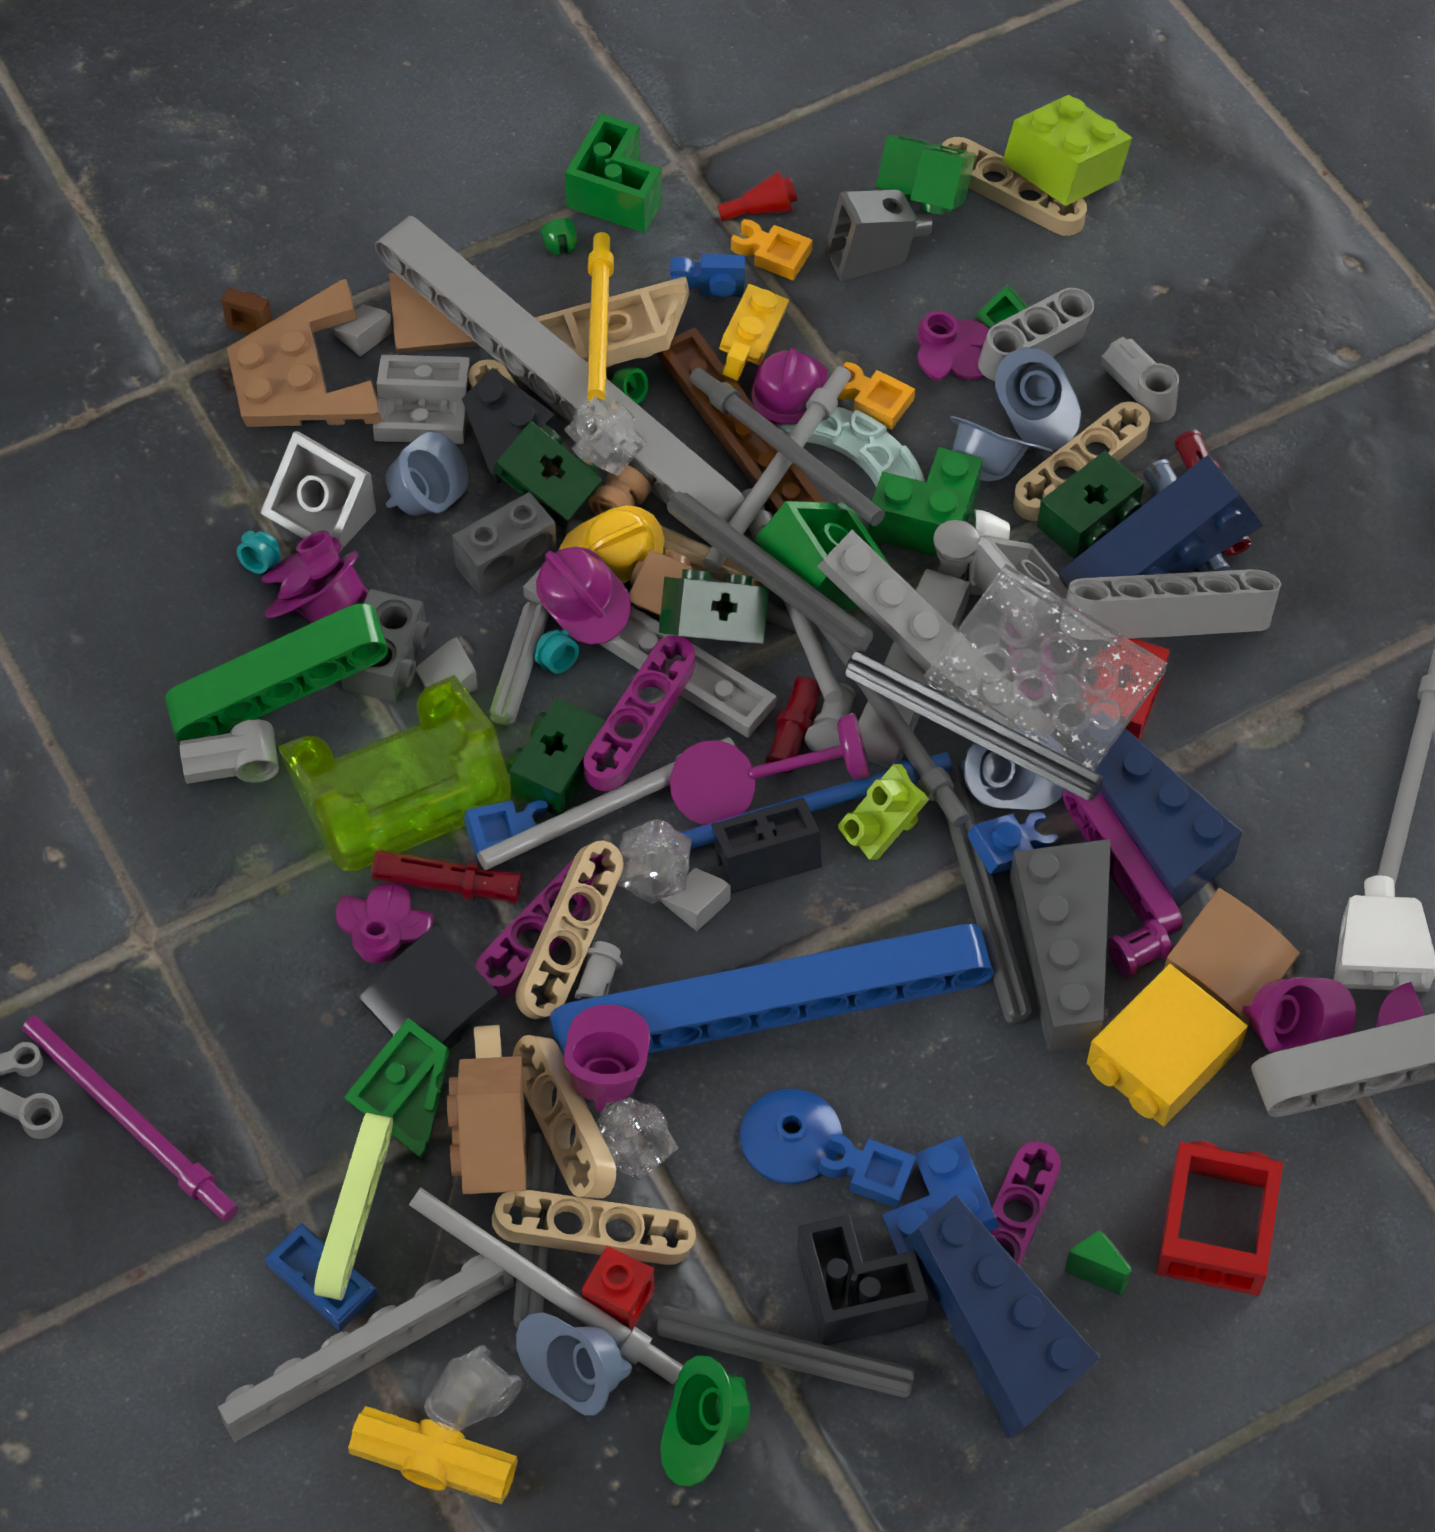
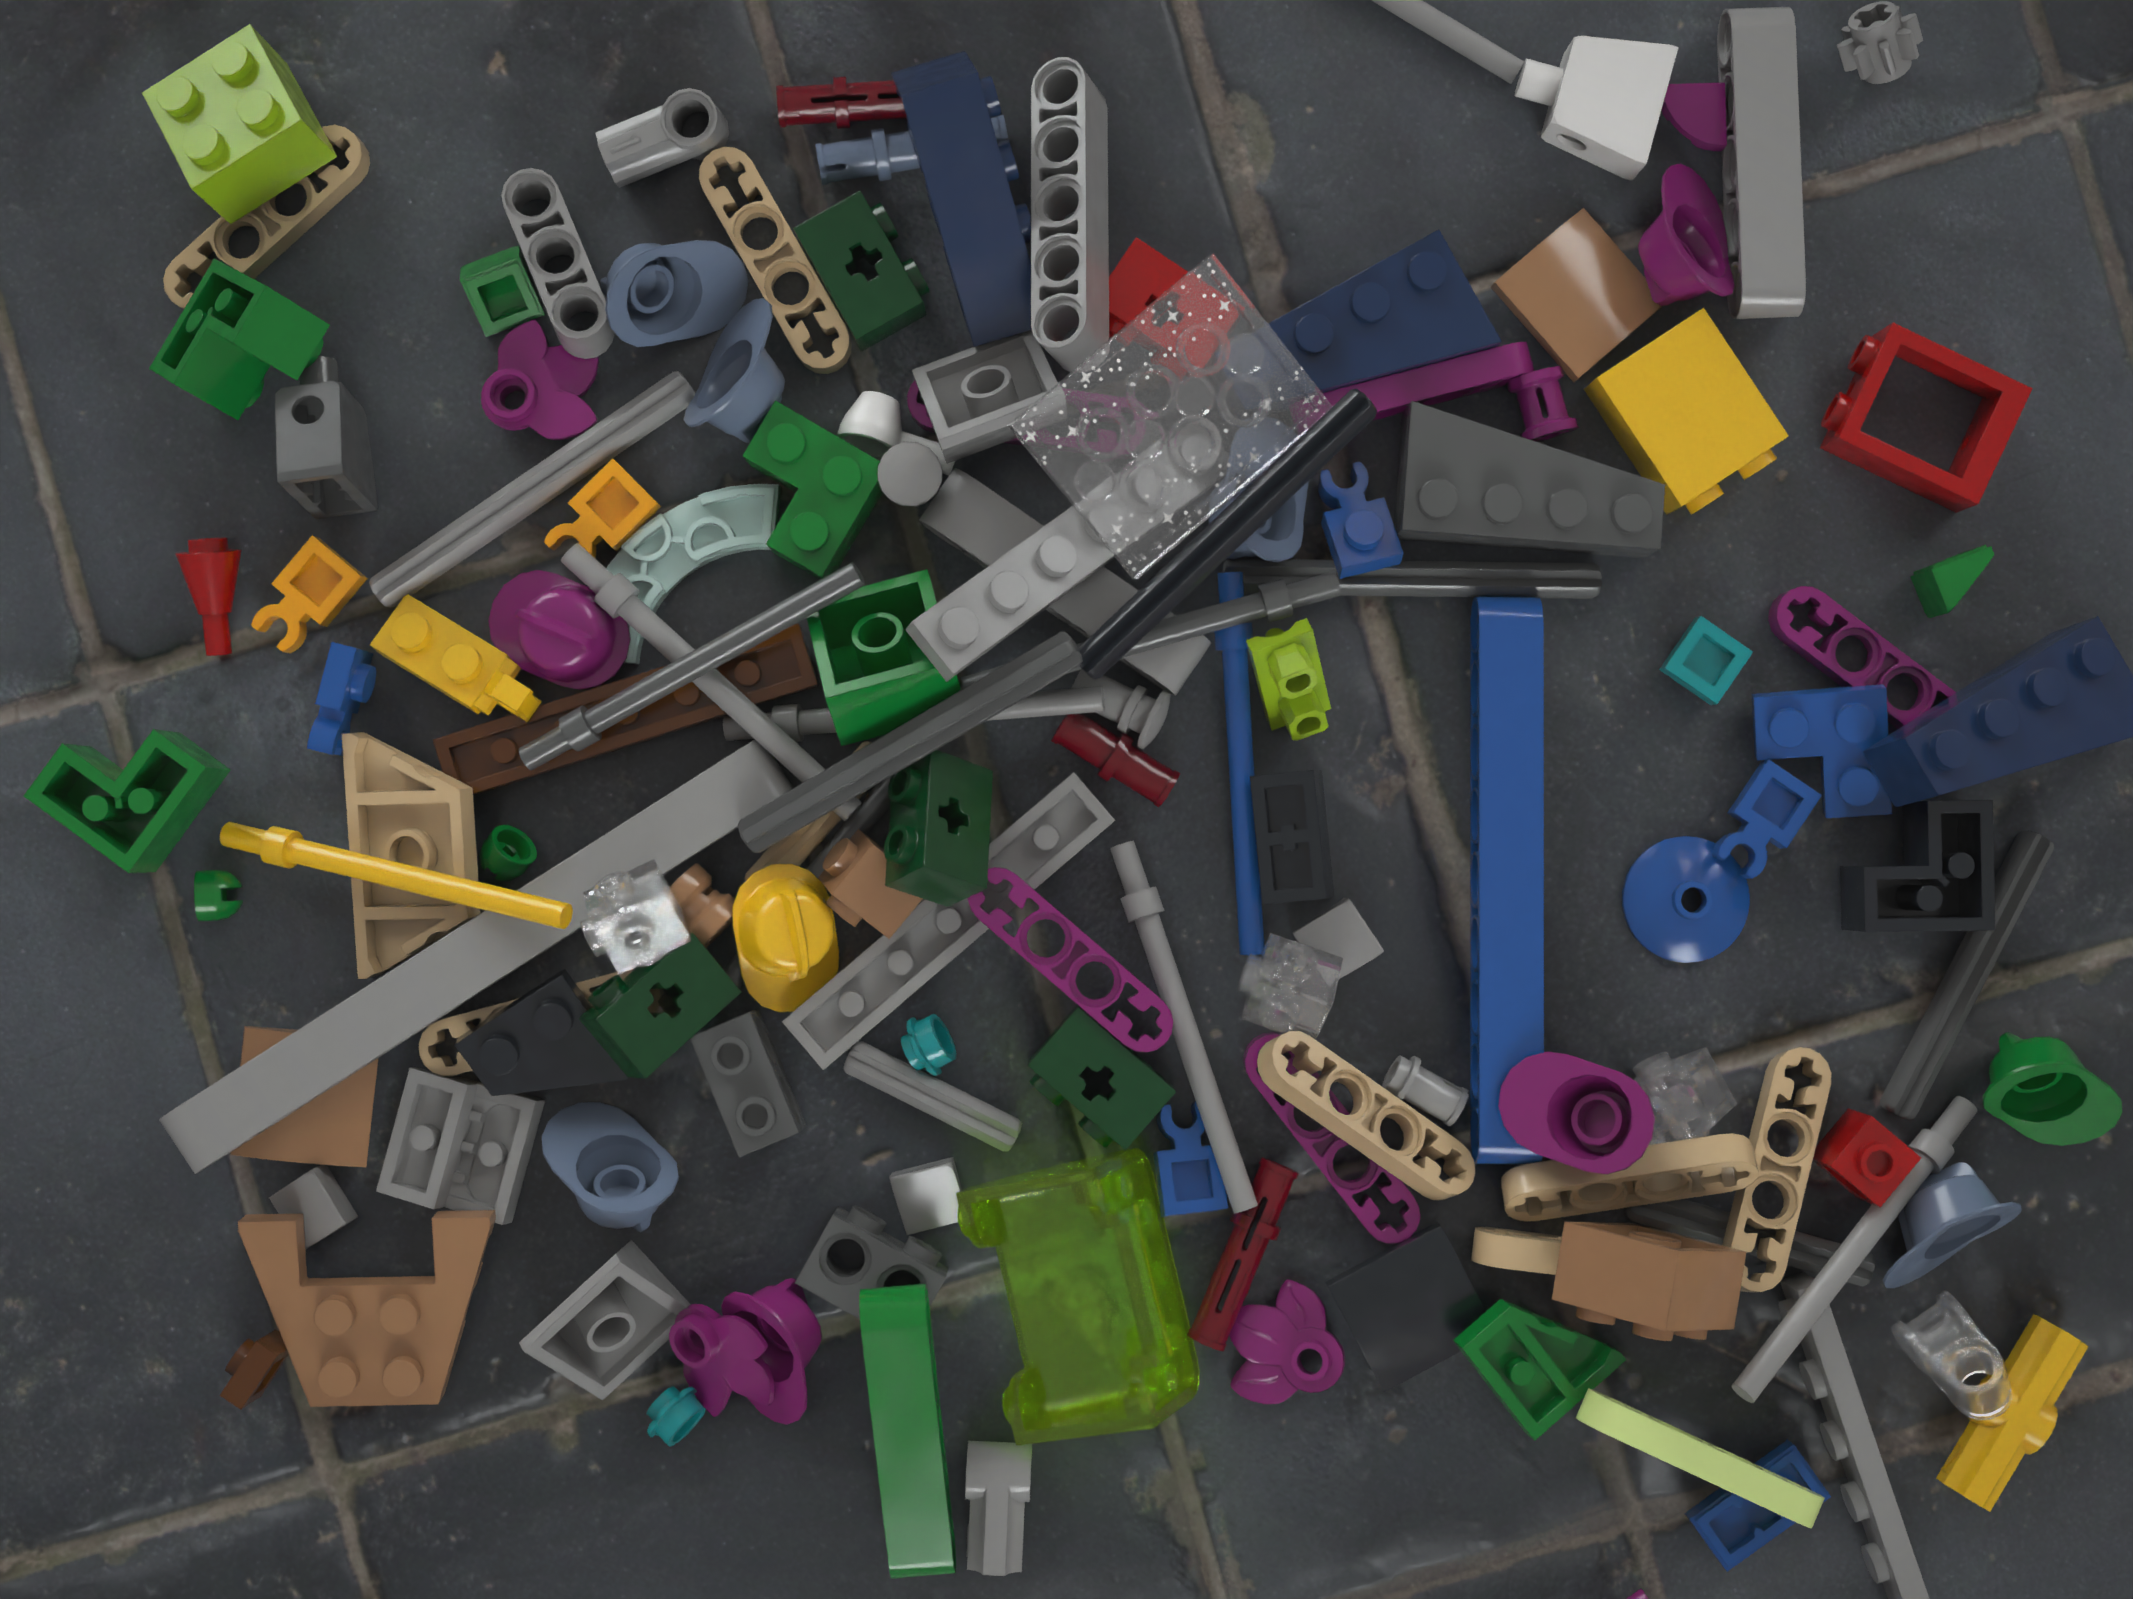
camera: 80 degrees left, 30 degrees up
magenta piece [536,546,631,645] -> none
magenta piece [670,713,871,825] -> none
none -> light grey axle [369,371,695,608]
none -> teal plate [1659,616,1753,706]

